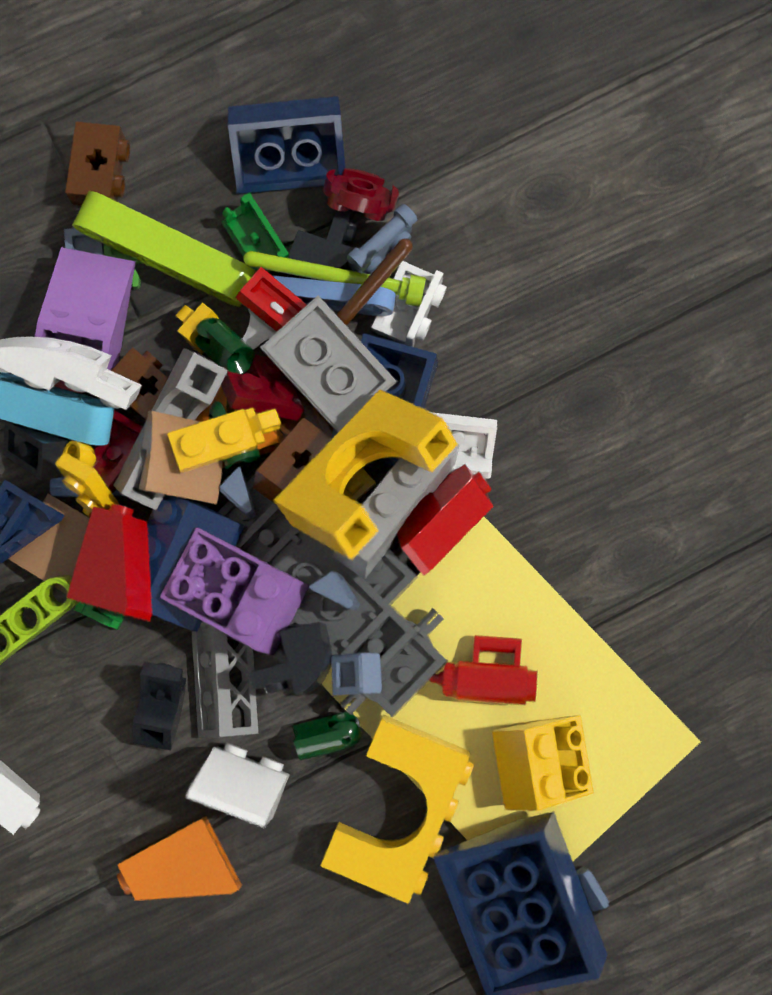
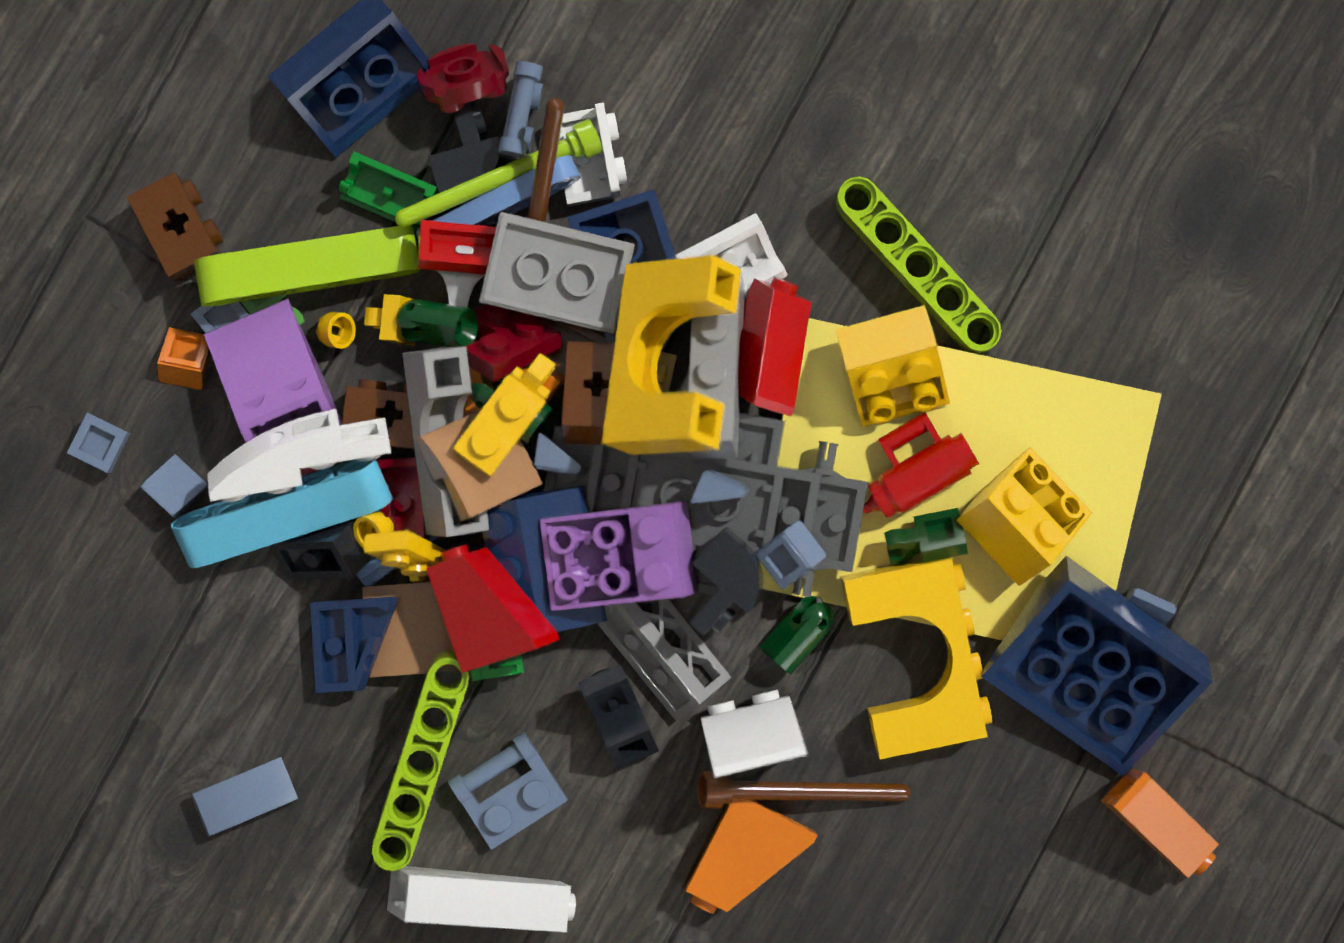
camera: 35 degrees left, 5 degrees up
none -> orange slope [157,327,211,390]
none -> yellow hinge [316,312,356,349]
none -> sand blue plate [448,732,568,850]
none -> reddish brown piece [697,771,911,808]
none -> lime beam [835,176,1002,354]
none -> yellow slope [836,305,950,427]
none -> dark green plate [884,508,968,565]

